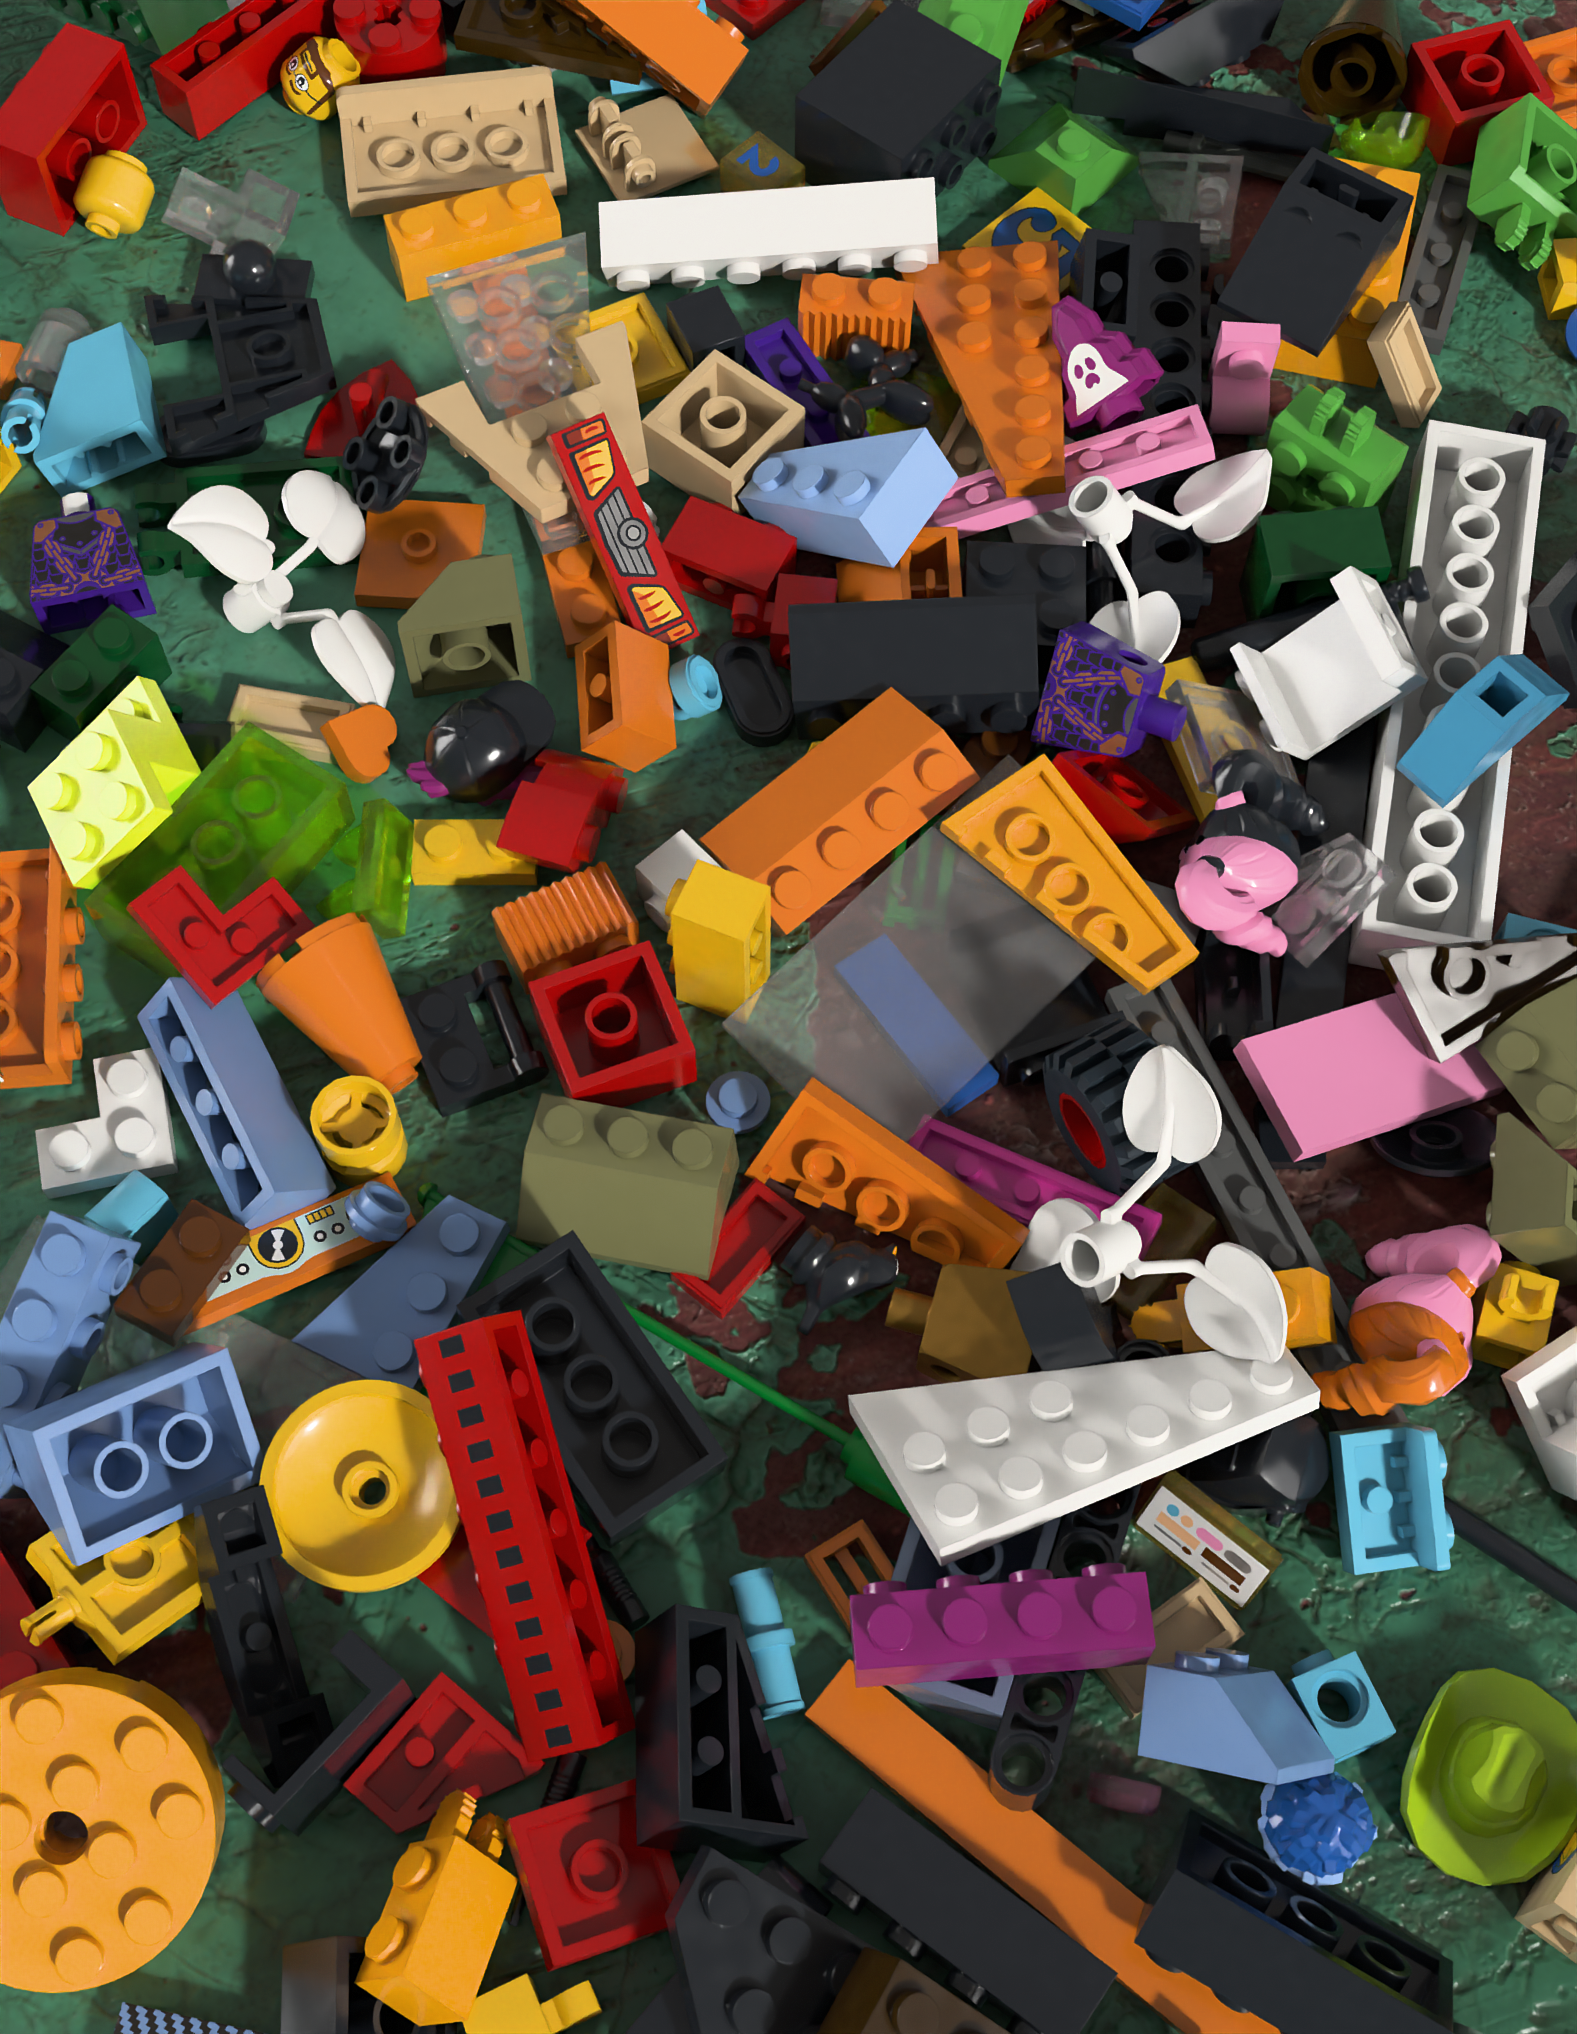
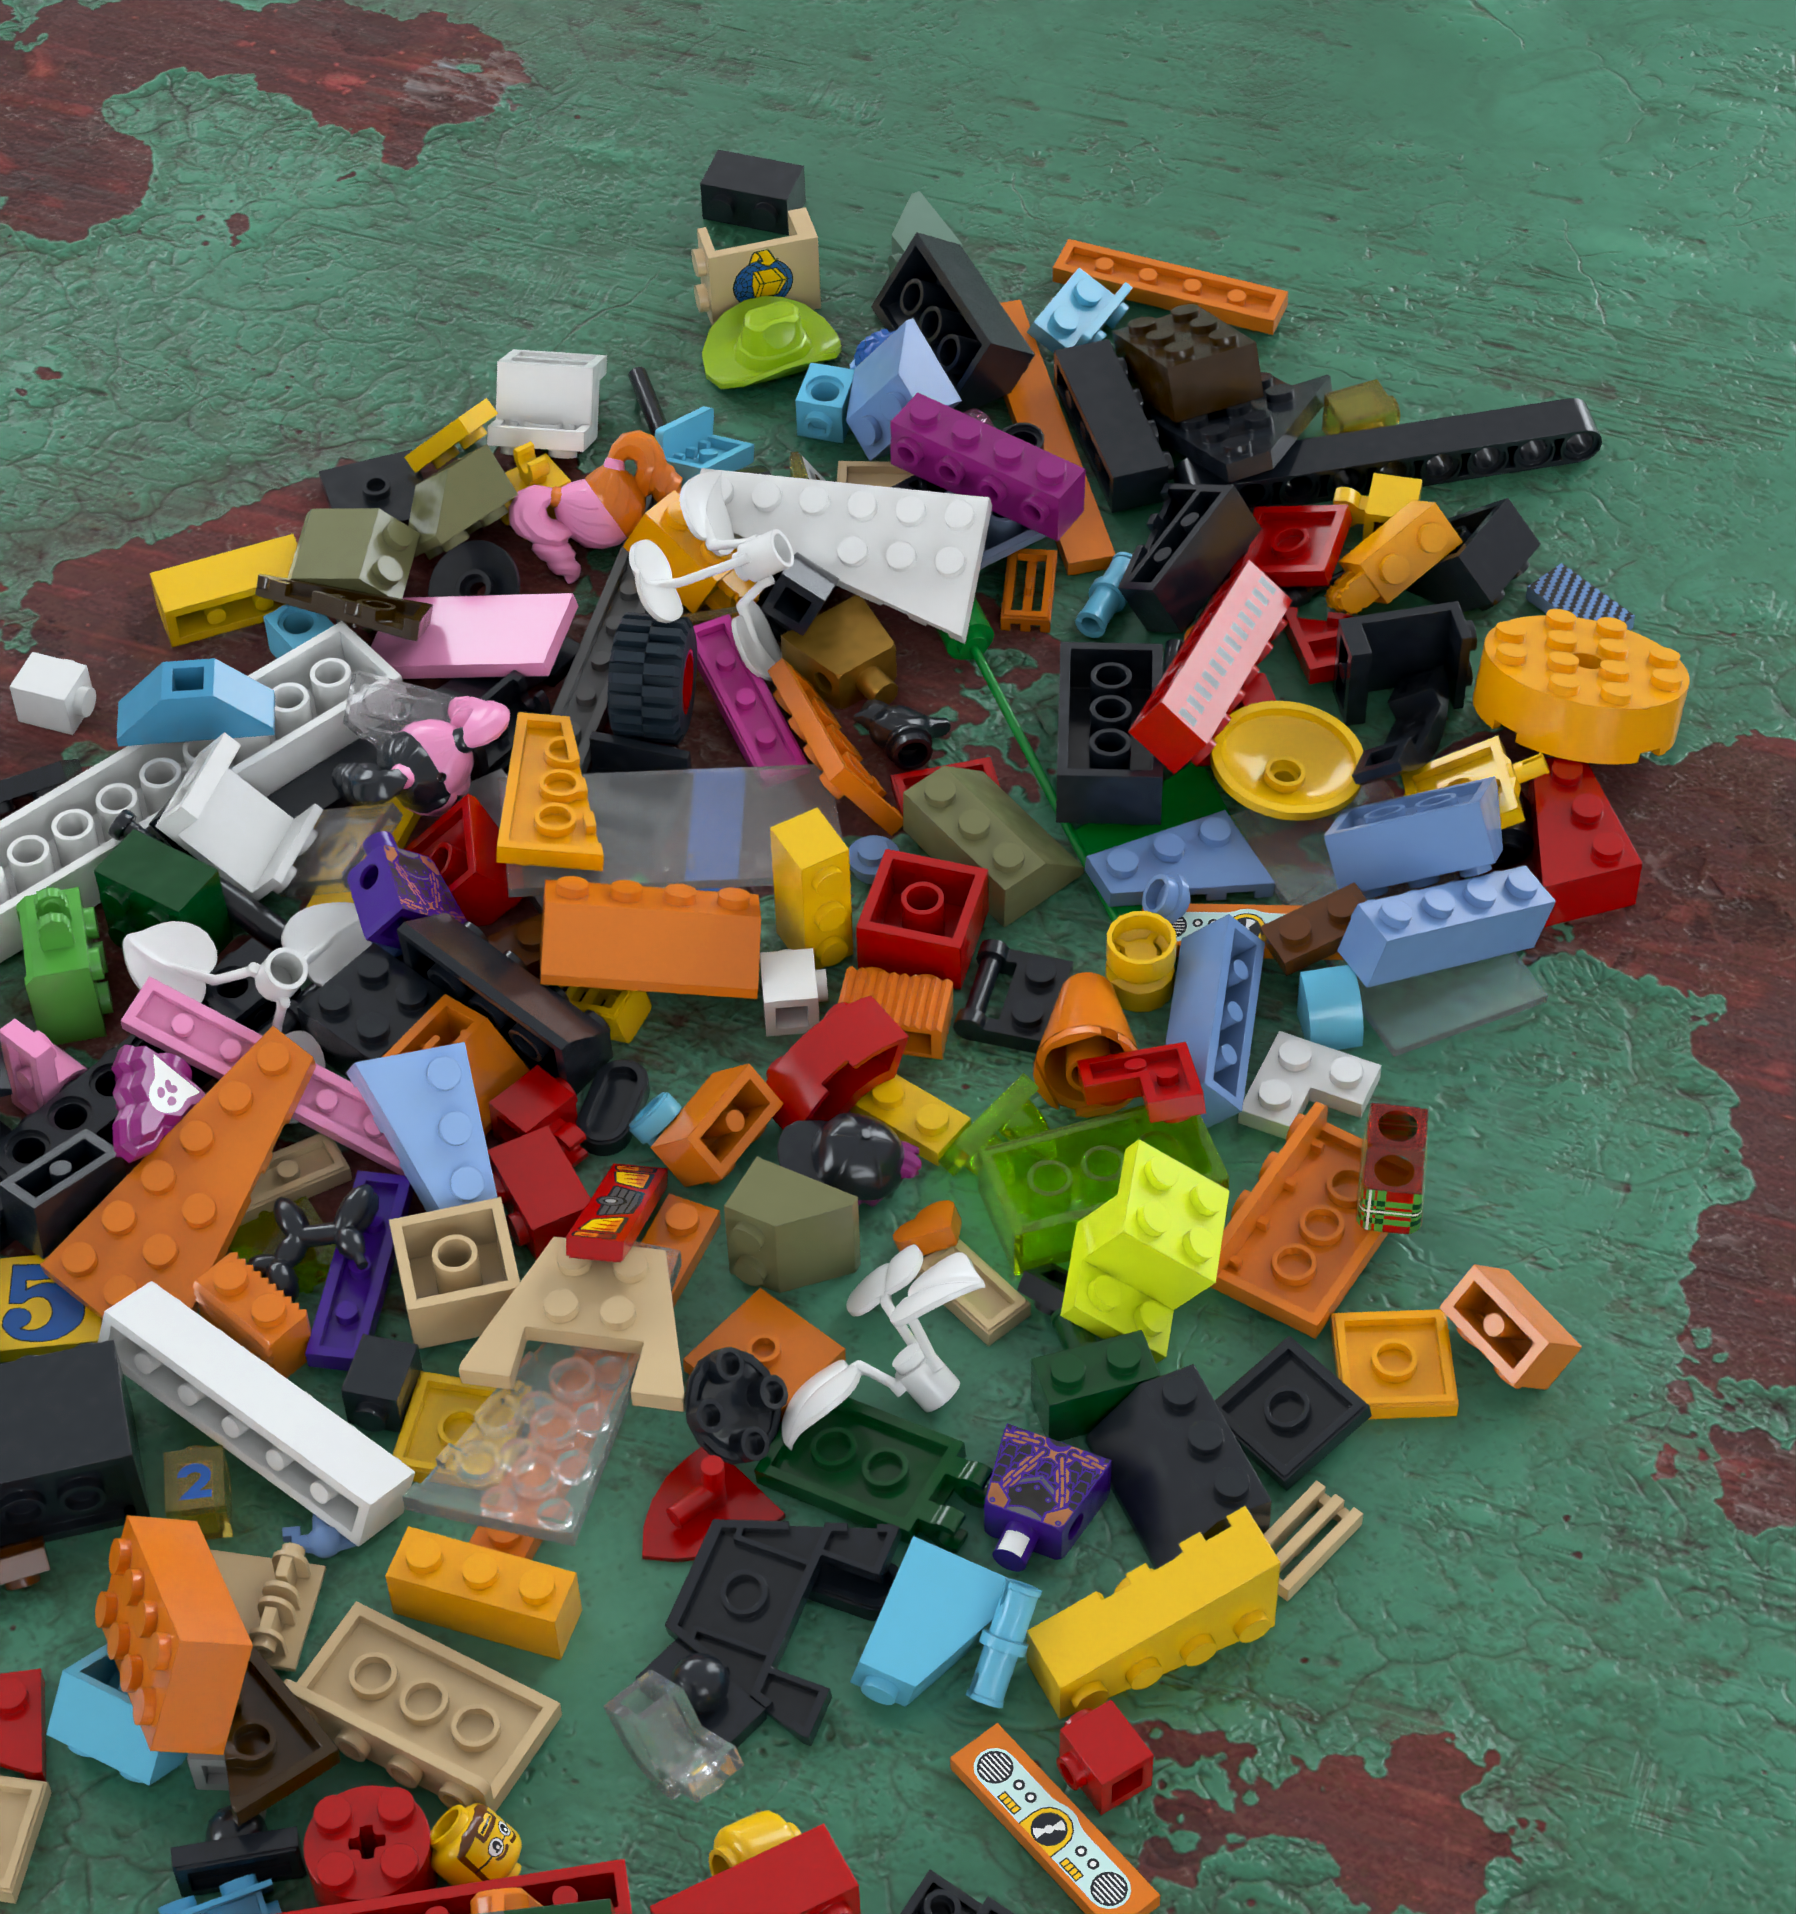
camera: 140 degrees left, 15 degrees down
clear brick [15,307,94,398] -> none

